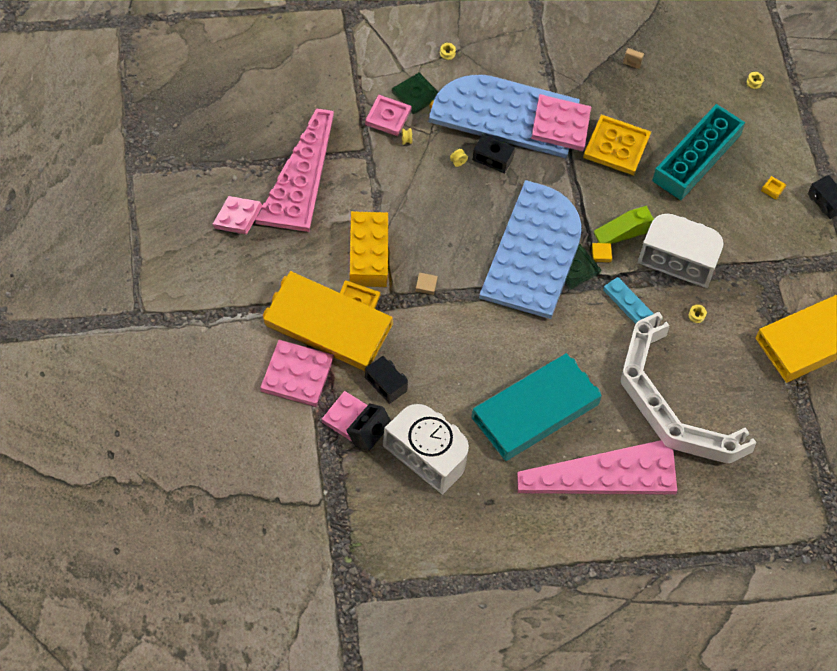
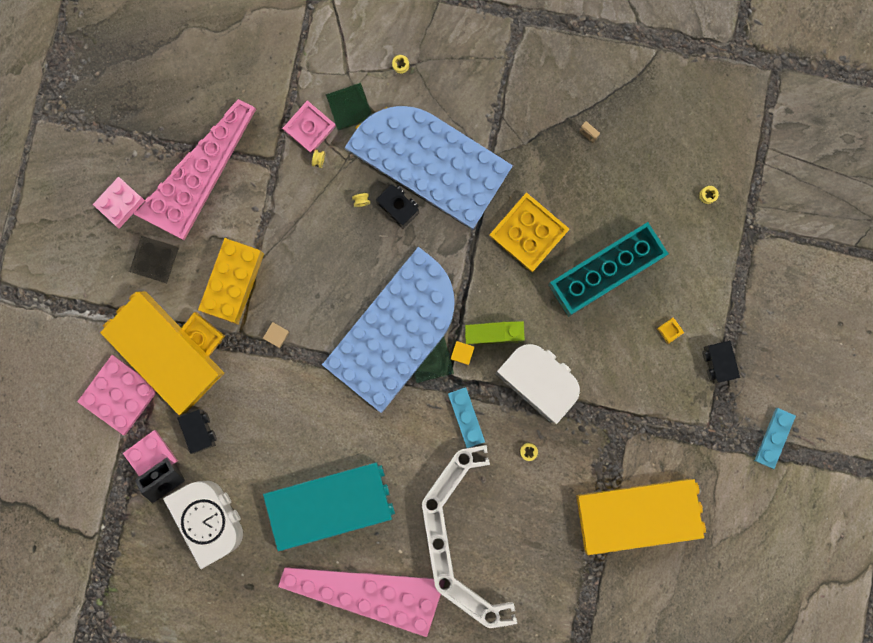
camera: 25 degrees right, 25 degrees up
bright pink plate [531,94,591,151] -> none
none -> clear smoke plate [129,236,179,284]

